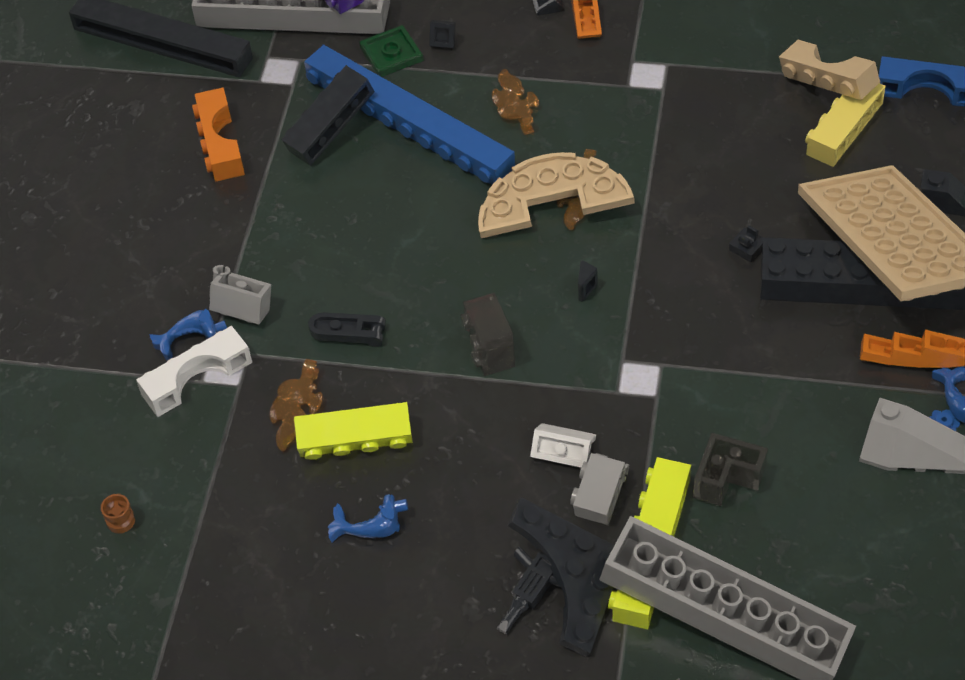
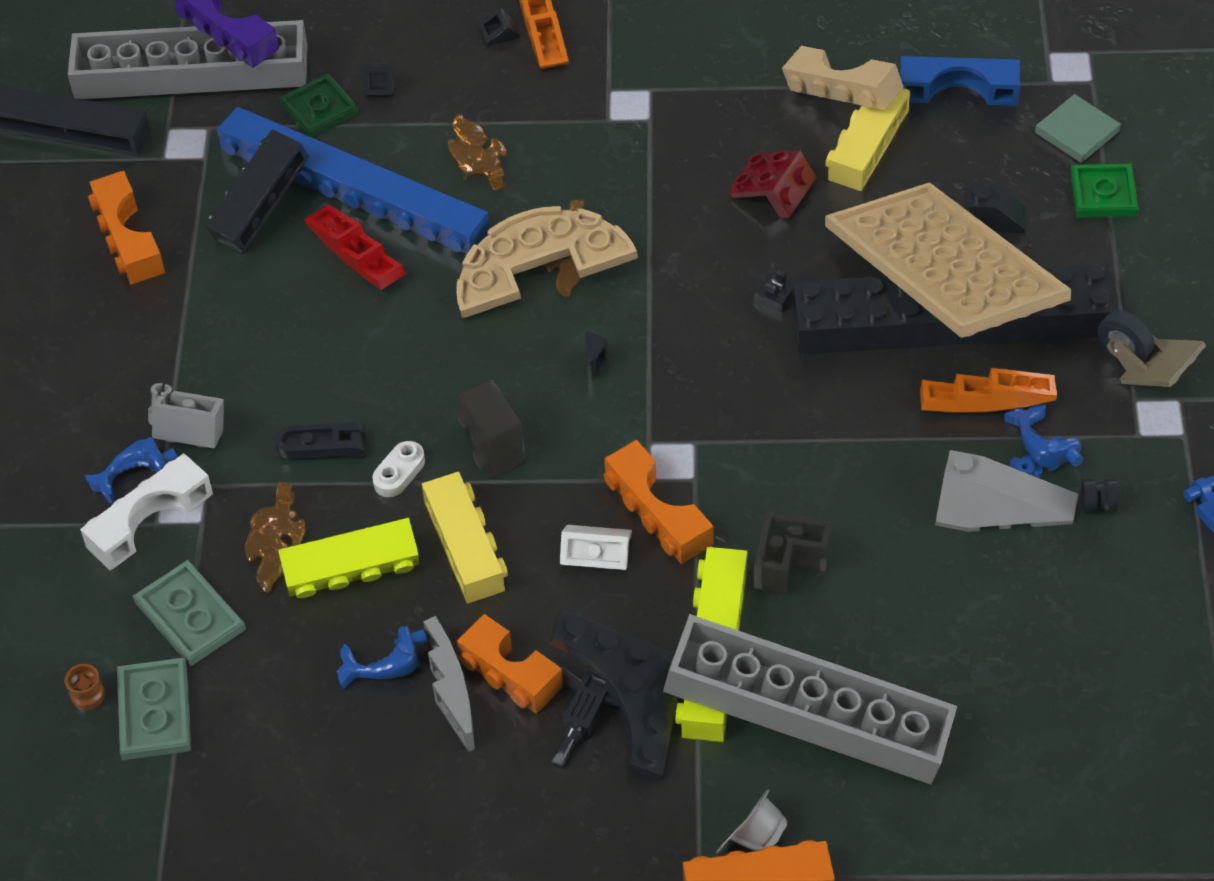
camera: 10 degrees left, 0 degrees up
light grey hinge [570,453,629,525] -> none
none -> sand green tile [117,657,191,760]
none -> sand green tile [133,560,246,667]
none -> red slope [305,204,406,290]
none -> white plate [372,441,425,497]
none -> light yellow brick [422,472,508,604]
none -> light grey slope [424,616,475,752]
none -> orange arch [457,614,564,714]
none -> orange arch [603,440,714,564]
none -> dark red bracket [729,150,817,218]

